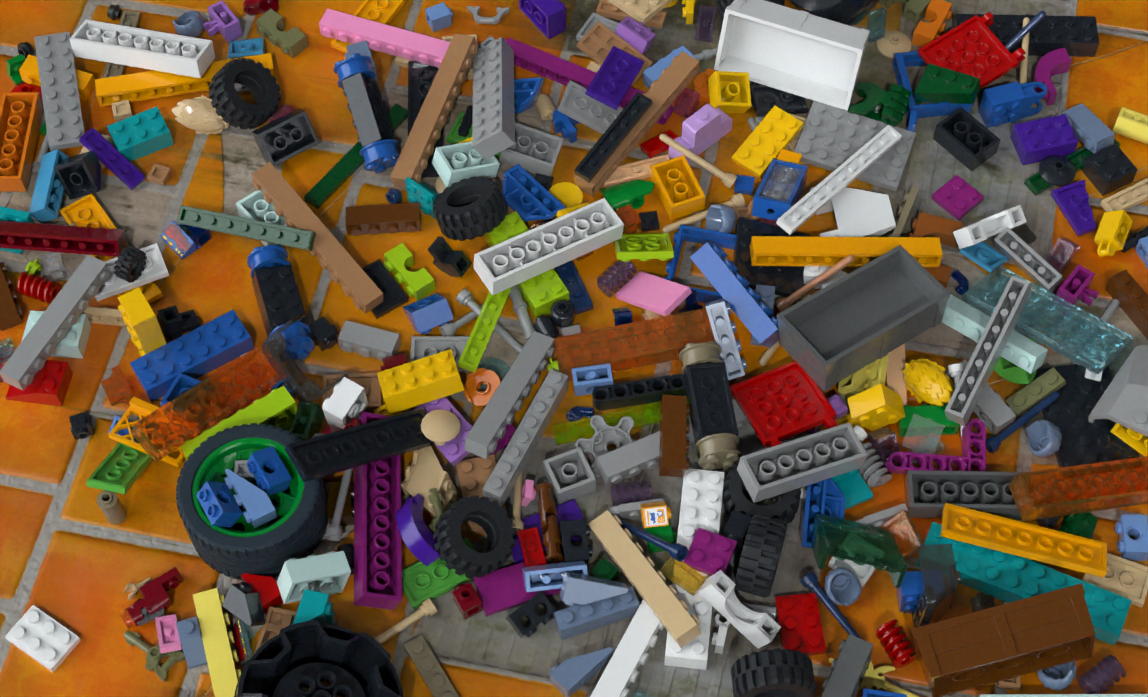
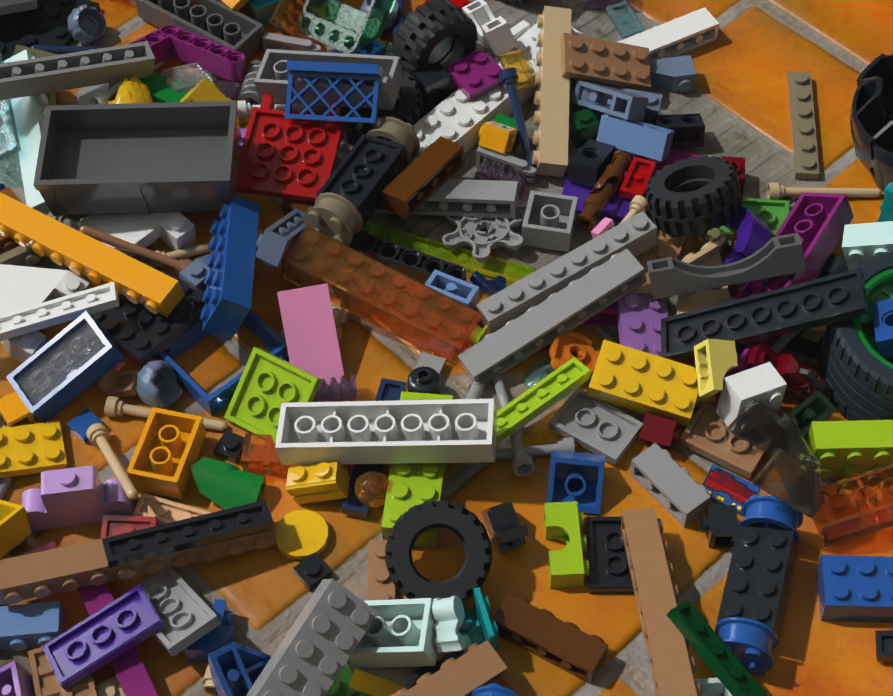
camera: 145 degrees left, 5 degrees down
dark blue plate [385,188,402,204] -> none
tan dish [421,410,461,446] -> none
light grey brick [499,122,564,176] -> none
blue wedge [502,164,566,221] -> none
black brick [534,315,559,342] -> none
clear blue leg [612,307,633,332] -> none
clear blue arm [685,289,703,315] -> none
none -> blue fence [284,60,384,124]
none -> light aqua leg [432,596,472,653]
none -> medium nougat plate [561,33,651,91]
none -> dark grey arch [647,233,806,299]
none -> light yellow arch [694,339,738,398]
none -> slope [702,464,761,517]

